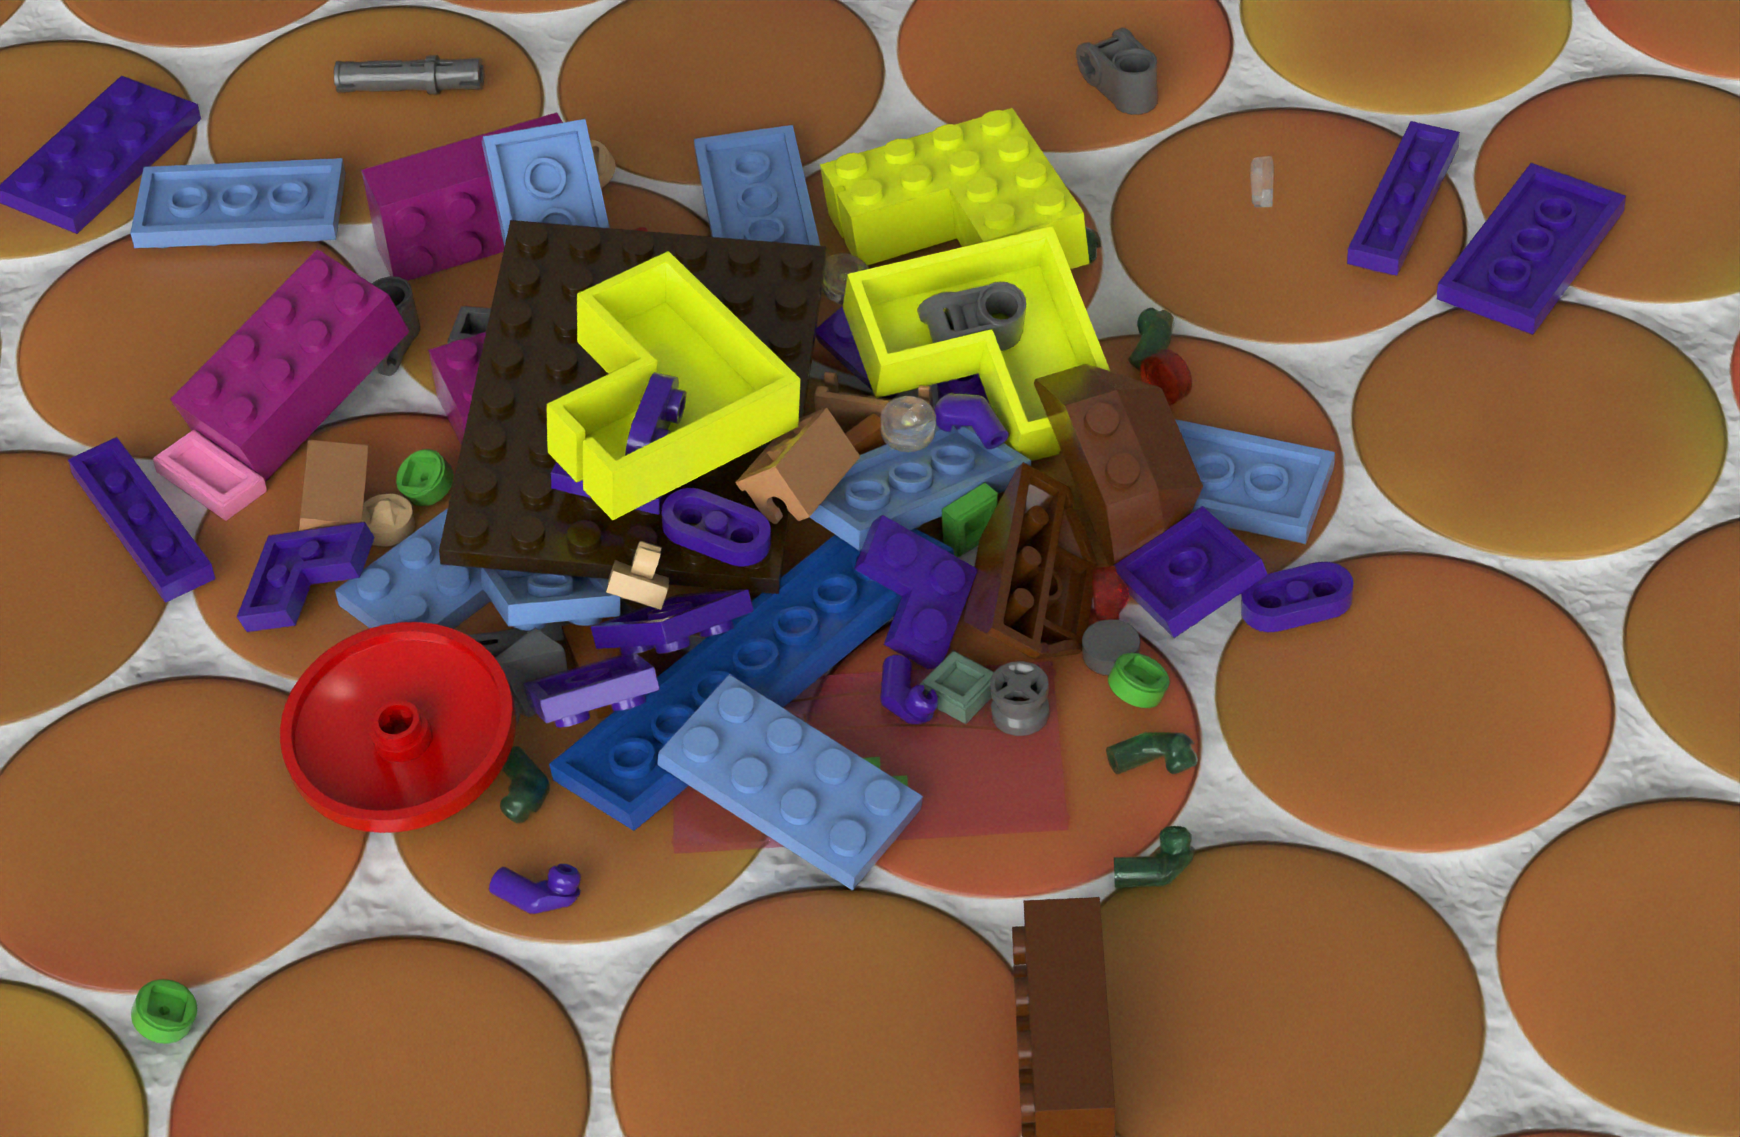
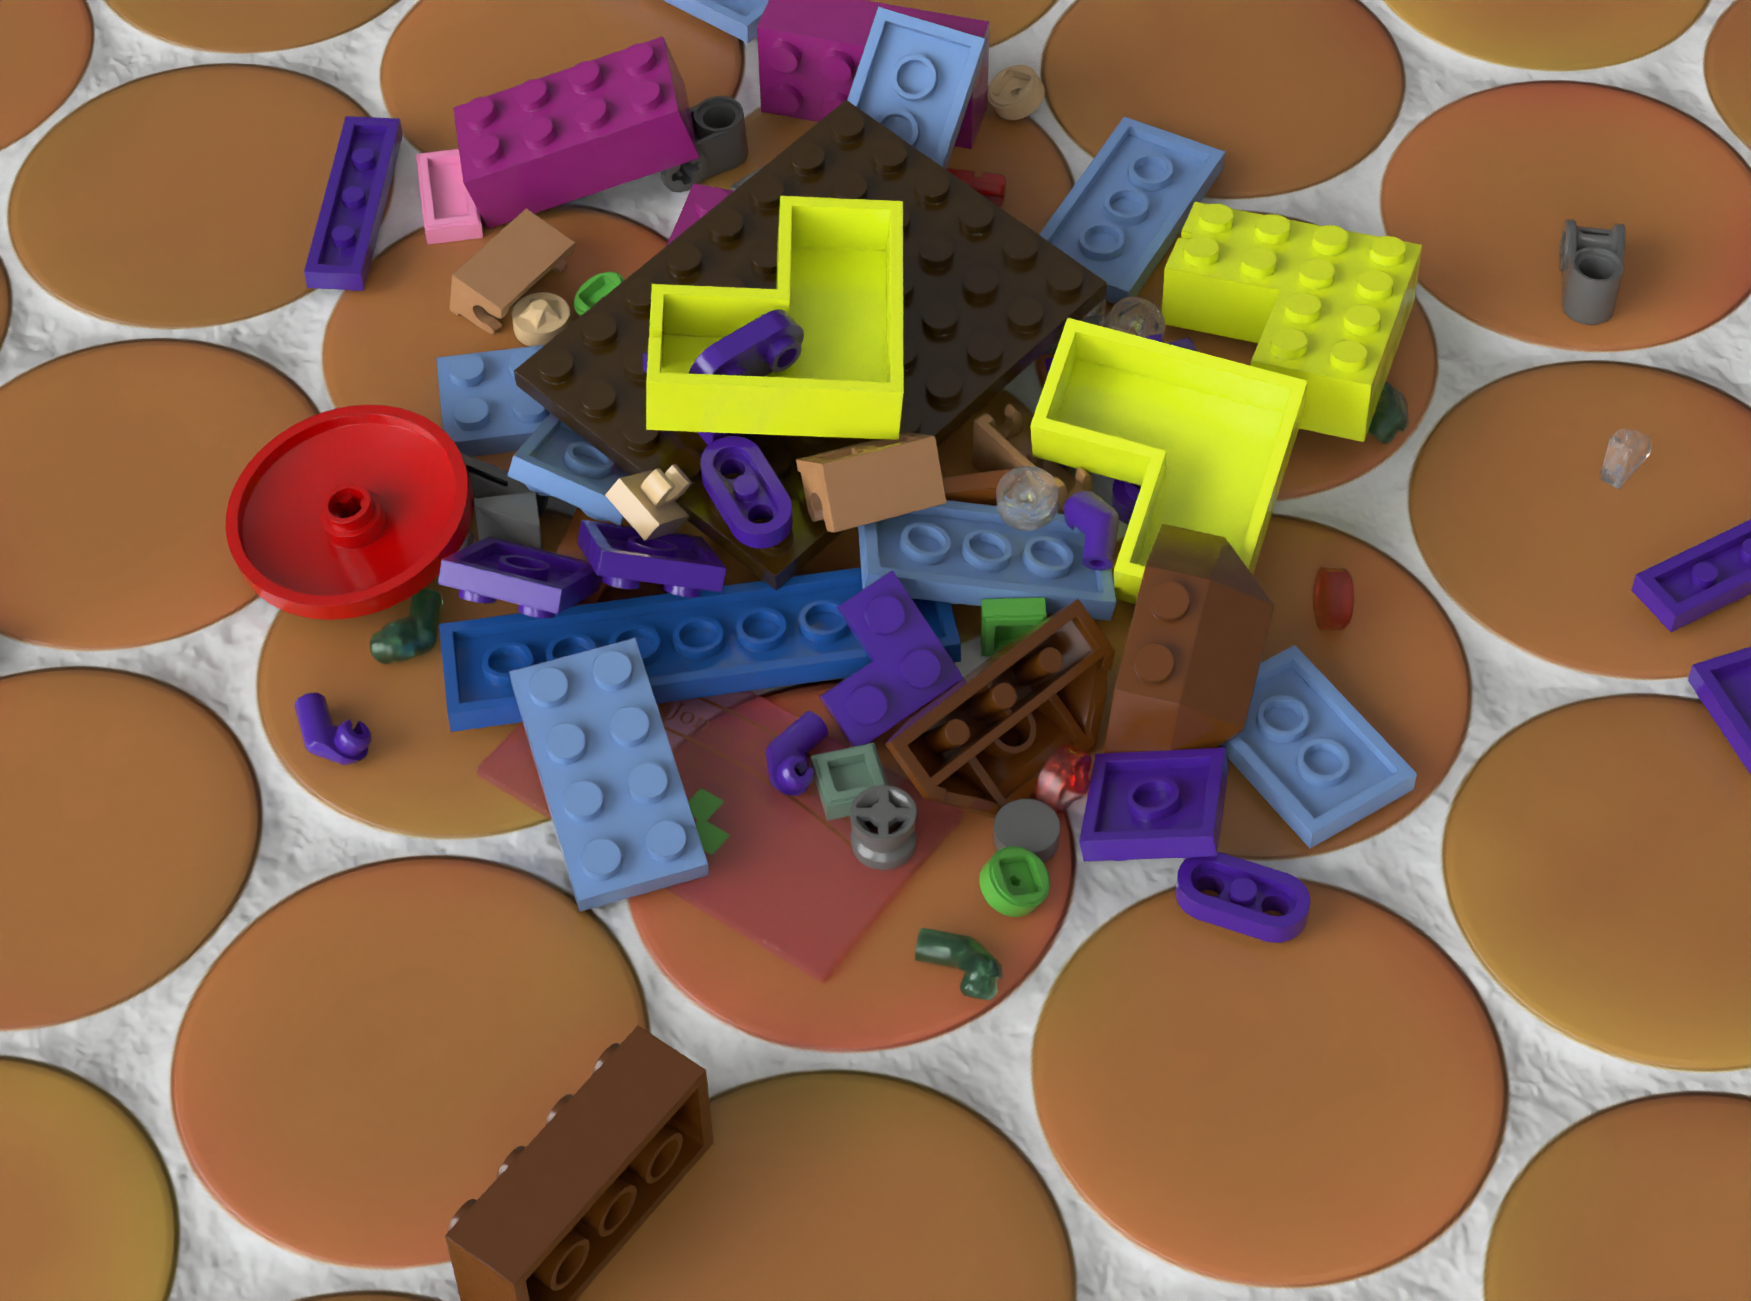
camera: 35 degrees right, 5 degrees up
dark purple plate [237,522,375,632] -> none
dark grey piece [917,282,1026,351] -> none
clear green arm [1114,826,1195,888] -> none
clear green arm [1128,308,1175,373] -> none

